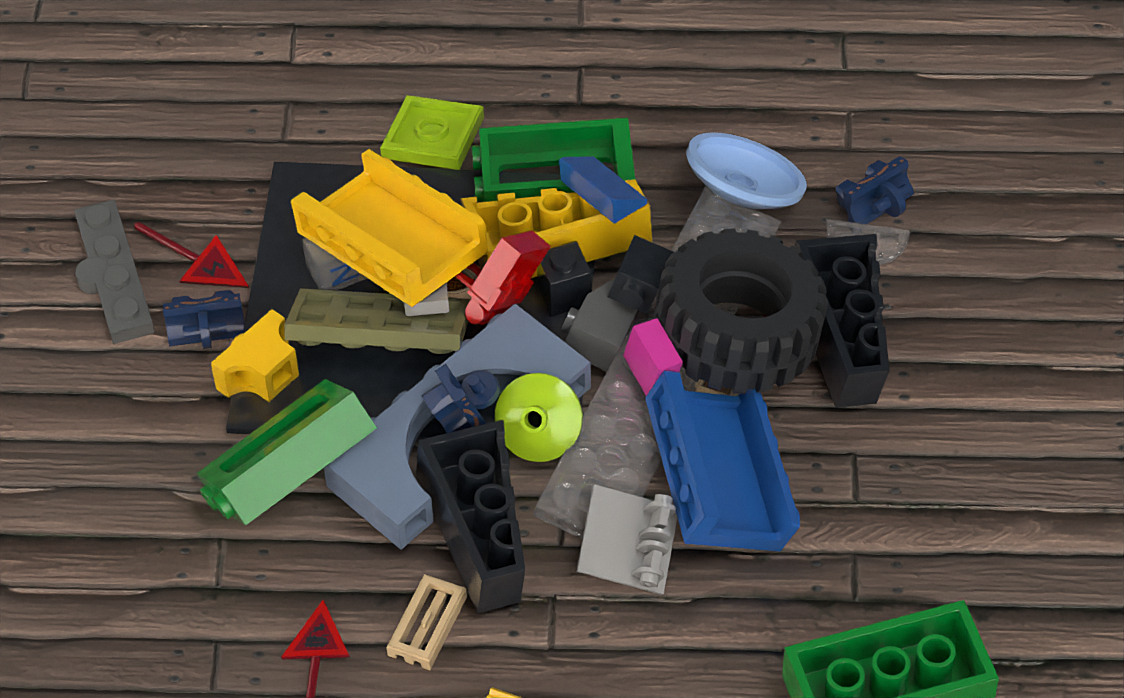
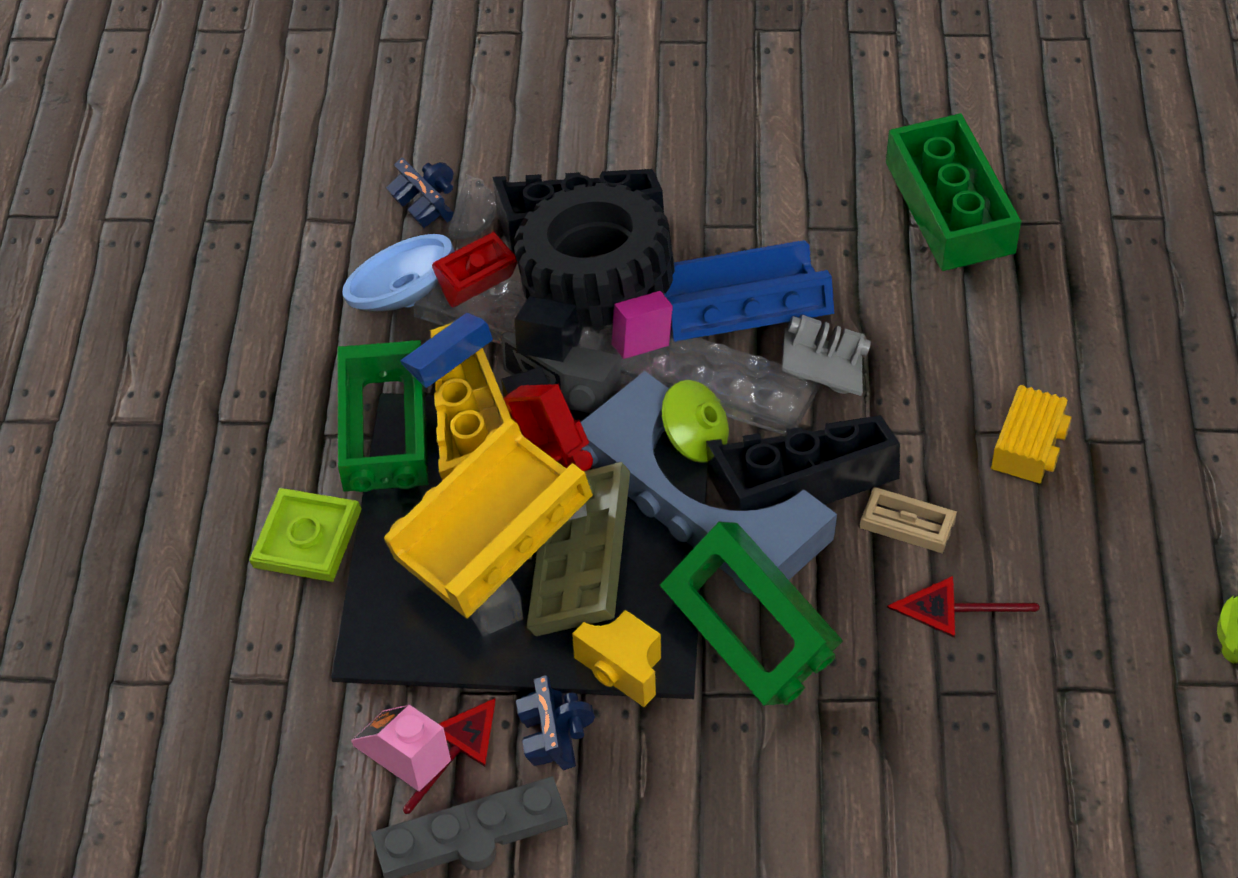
camera: 90 degrees left, 0 degrees up
dark blue hips [421,364,500,433] -> none
none -> bright pink slope [351,705,451,791]
none -> red slope [432,231,517,308]

